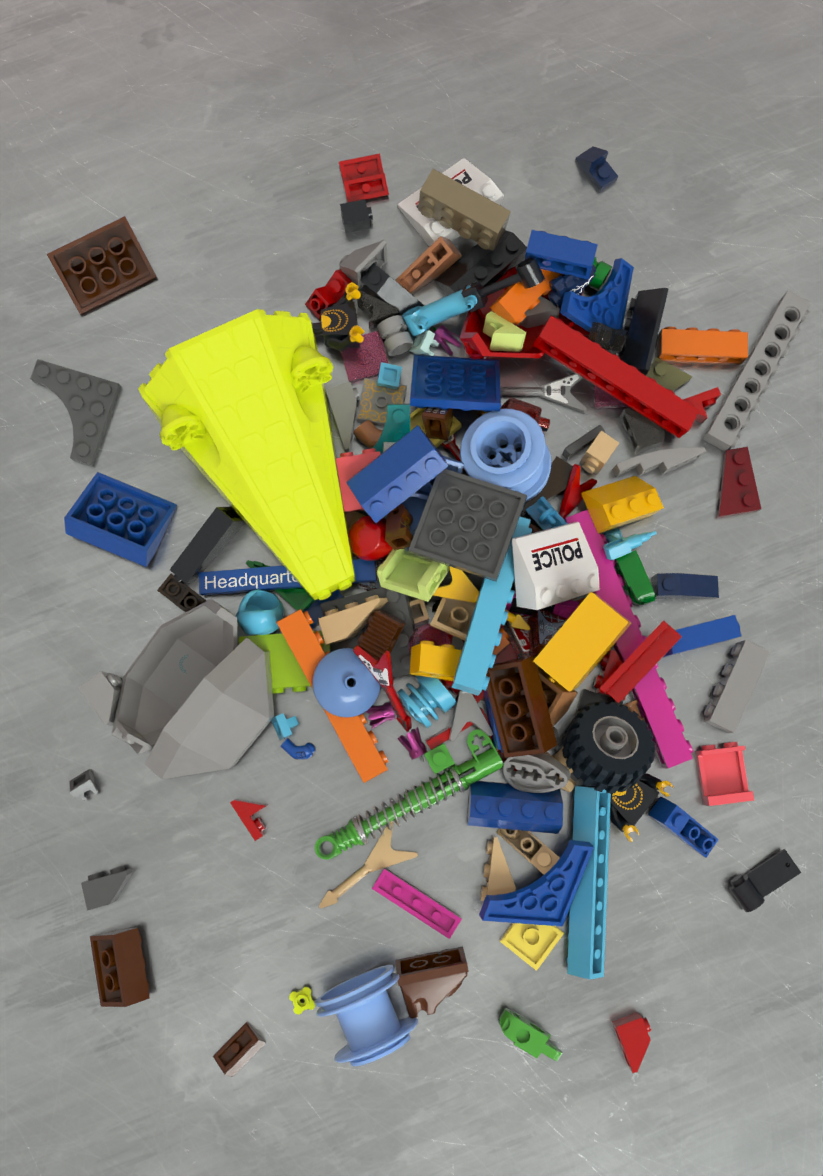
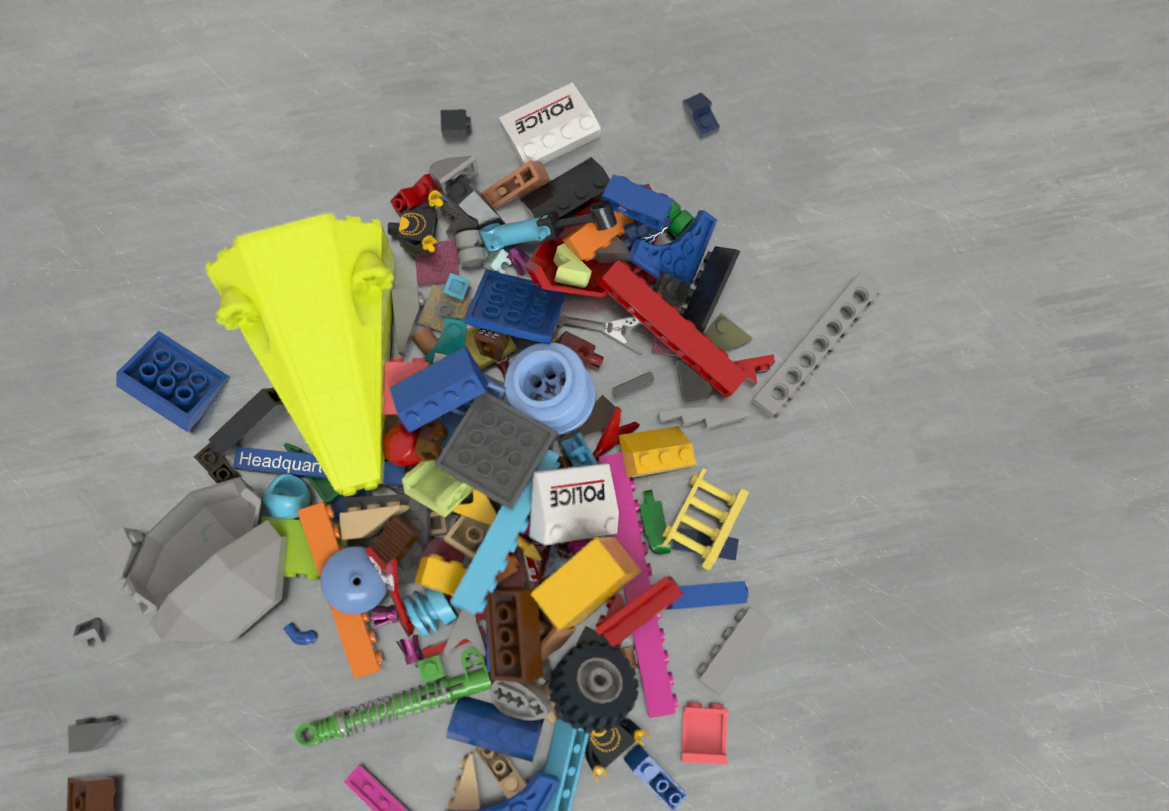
camera: 10 degrees right, 0 degrees up
dark grey plate [30,359,121,466] -> none
reddish brown slope [47,216,157,314] -> none
red slope [230,799,267,841] -> none
medium azure tile [271,713,299,740] -> none
tan piece [319,822,418,909] -> none
red slope [339,153,389,202] -> none
dark tan brick [418,169,511,251] -> none
tan brick [579,431,619,474] -> none
medium azure piece [602,528,657,560] -> none
orange brick [657,327,748,364] -> none
dark red wing [717,447,761,518] -> none
none -> light yellow fence [662,468,749,570]

